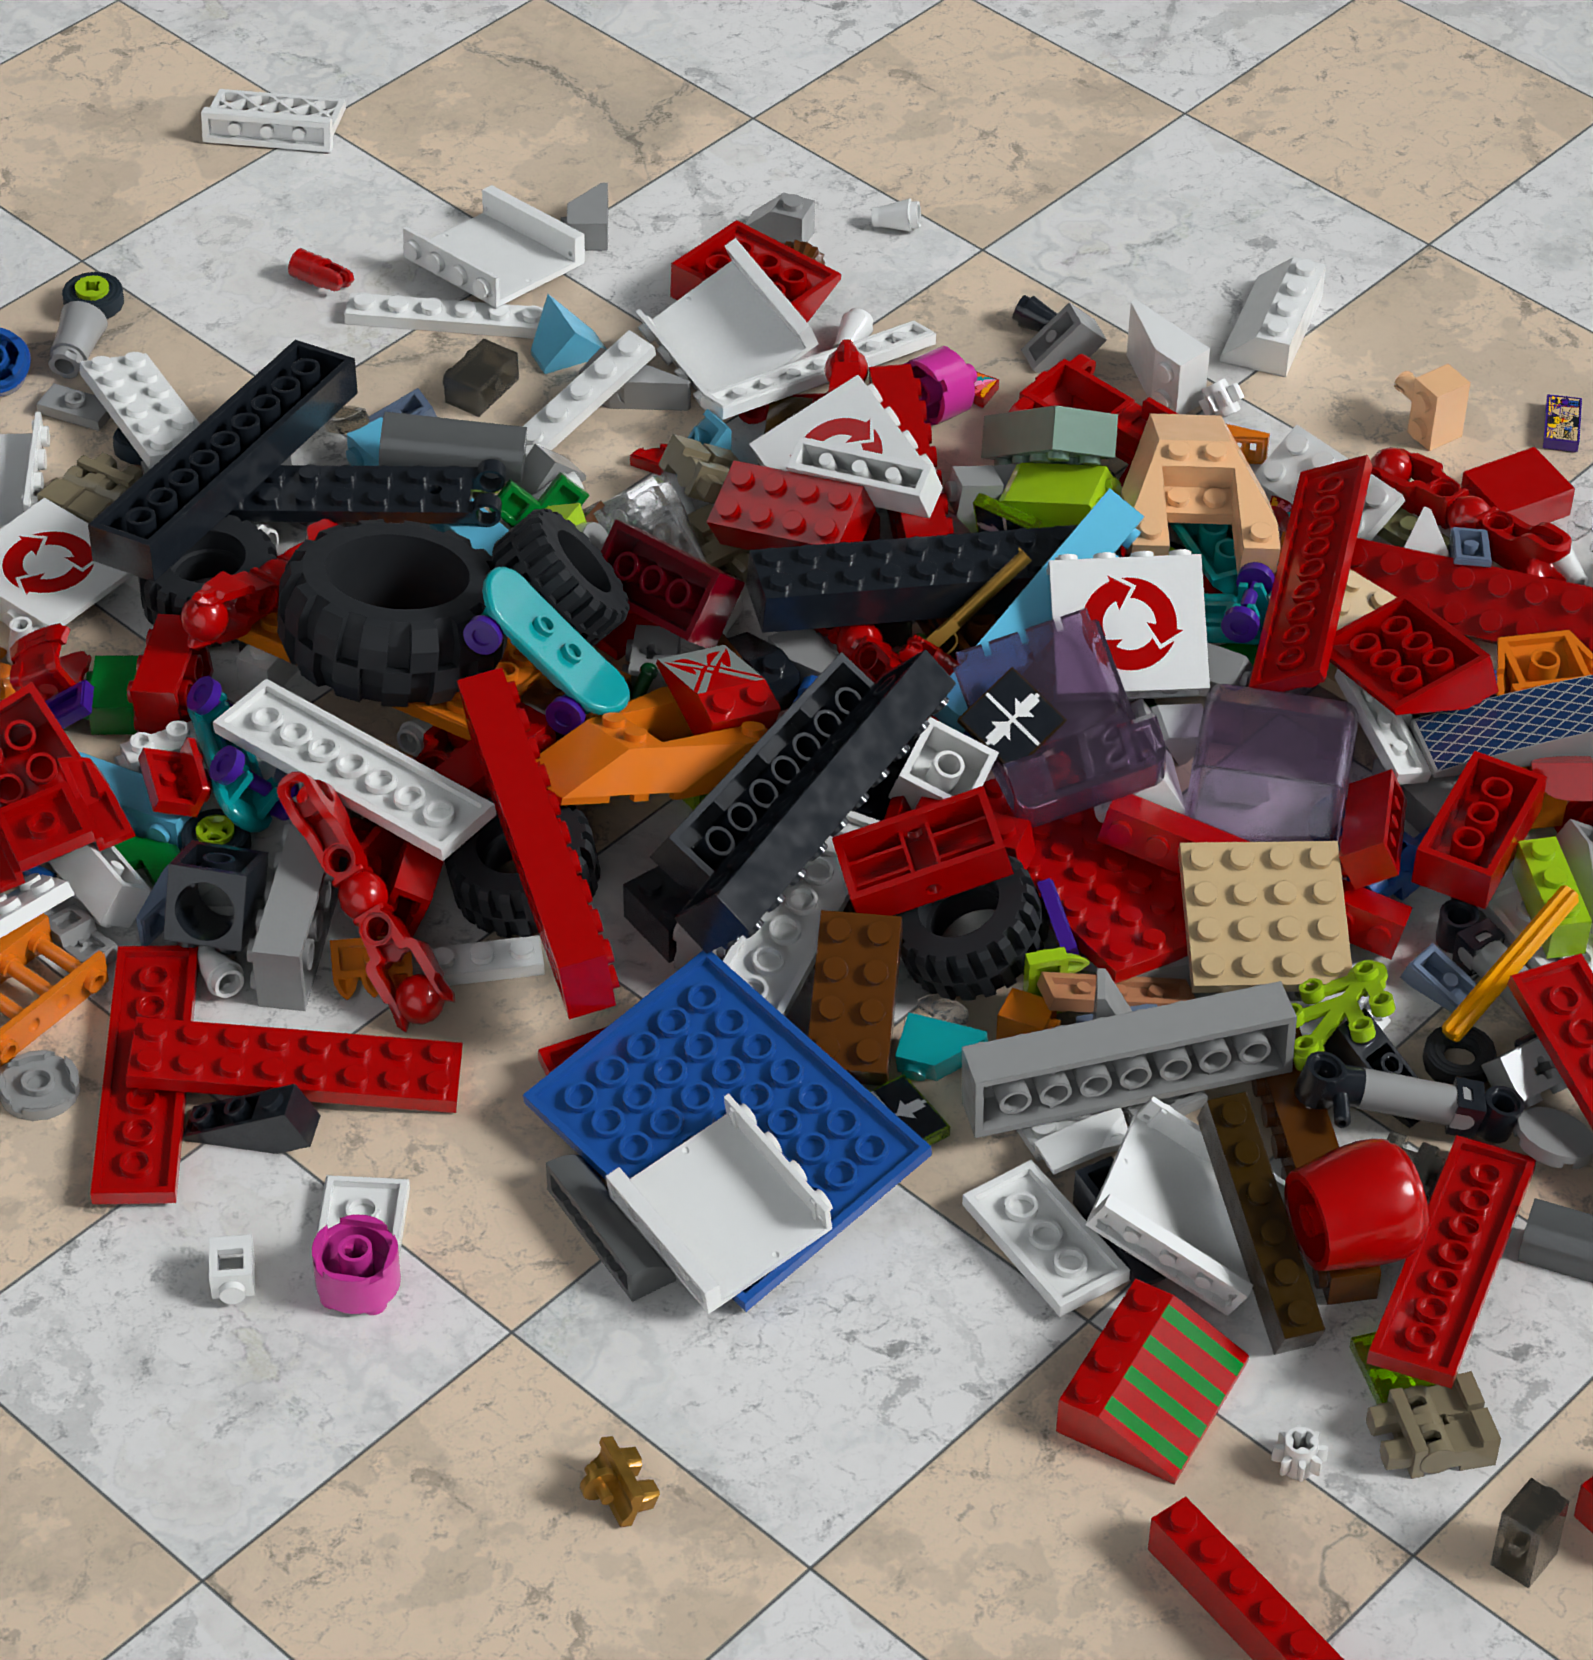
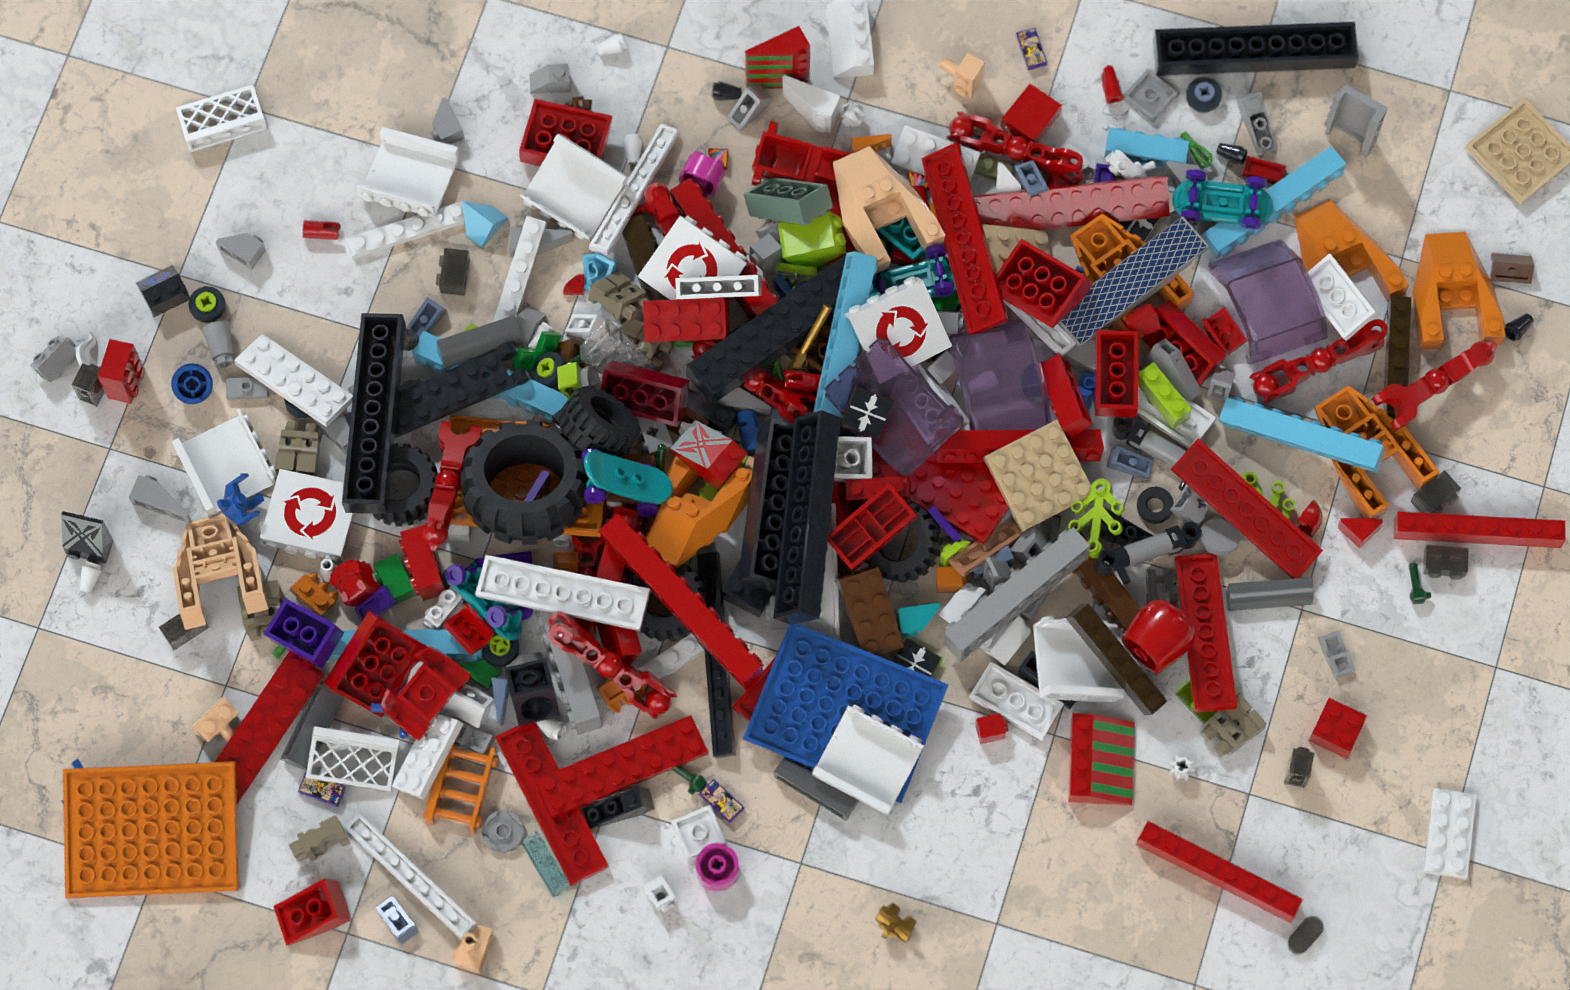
camera: 25 degrees left, 25 degrees up
light orange axle [1442,885,1579,1042] -> none
none -> black slope [136,265,190,317]
none -> light grey slope [216,233,266,270]
none -> clear light blue tile [521,831,569,897]
none -> dark green piece [672,766,707,795]
none -> black plate [697,551,736,759]
none -> tile [699,778,744,824]
none -> red slope [745,26,810,89]
none -> red brick [975,713,1008,744]

